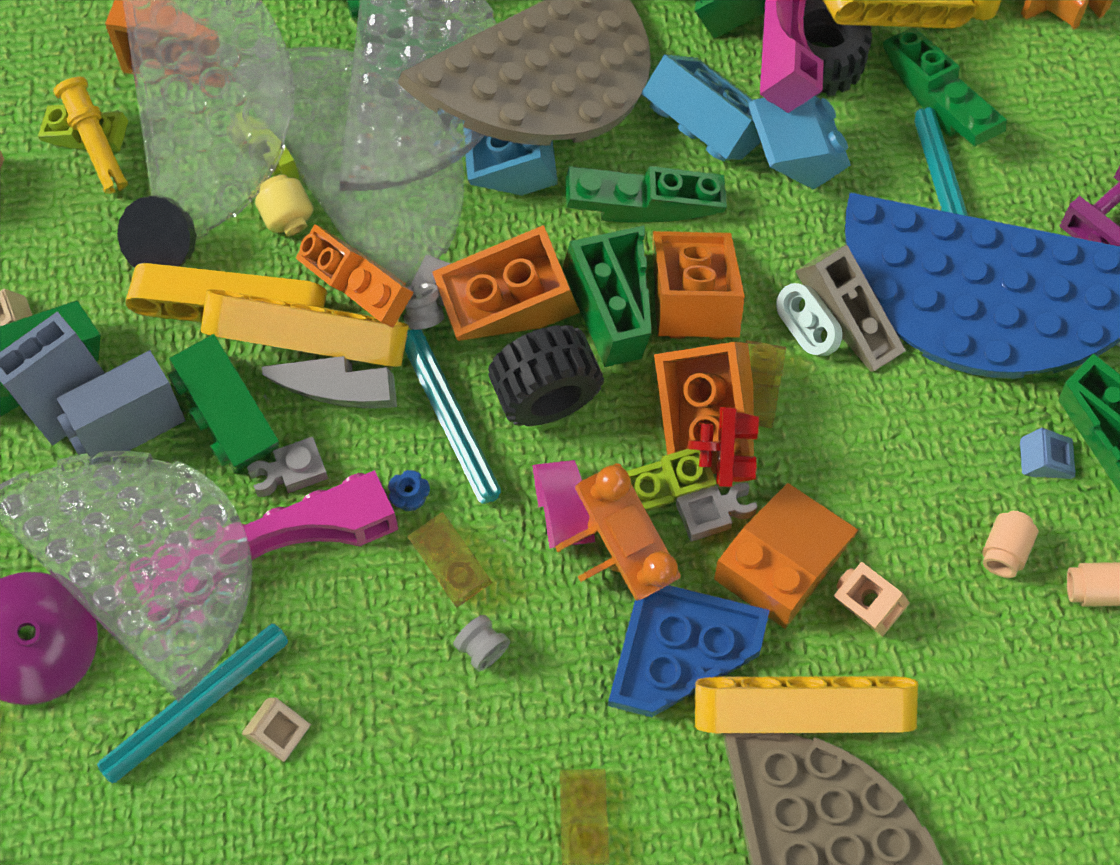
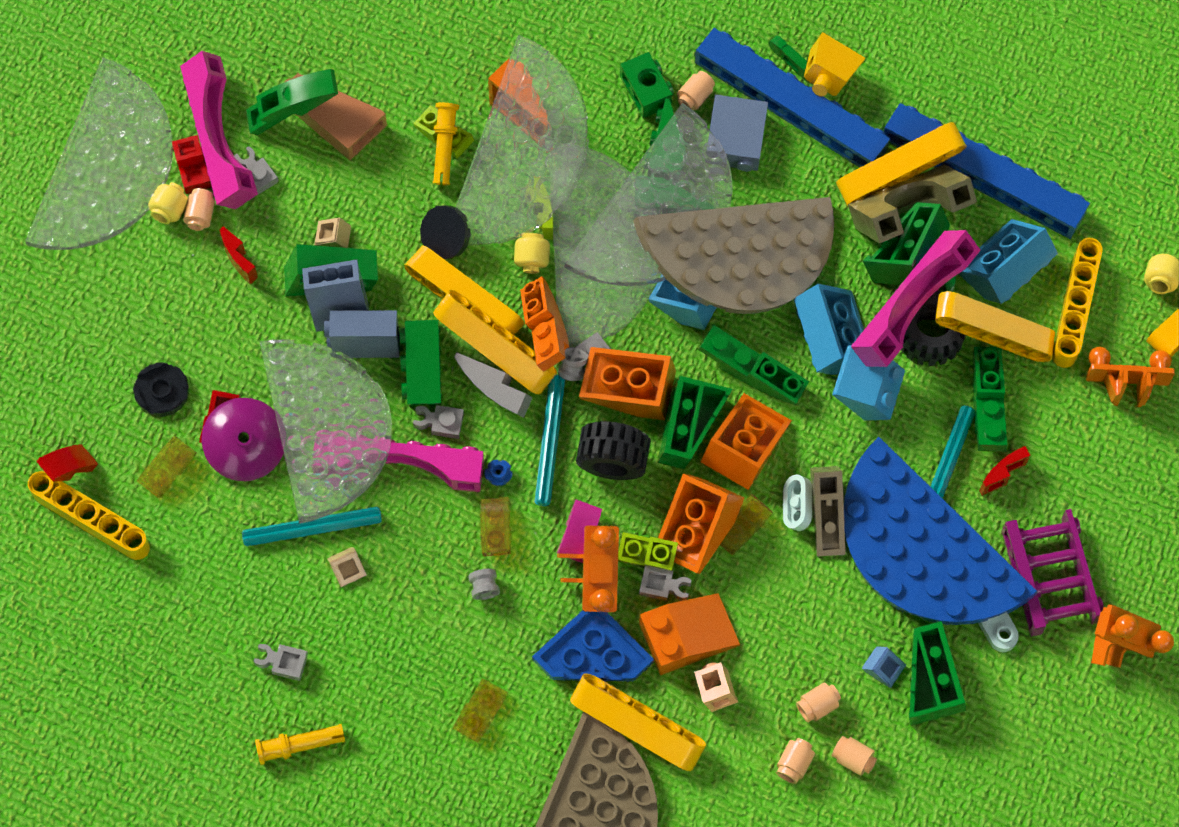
camera: 30 degrees right, 5 degrees up
red hips [687,407,759,487] -> none
none -> light nougat brick [776,738,815,784]
none -> red slope [979,446,1030,496]

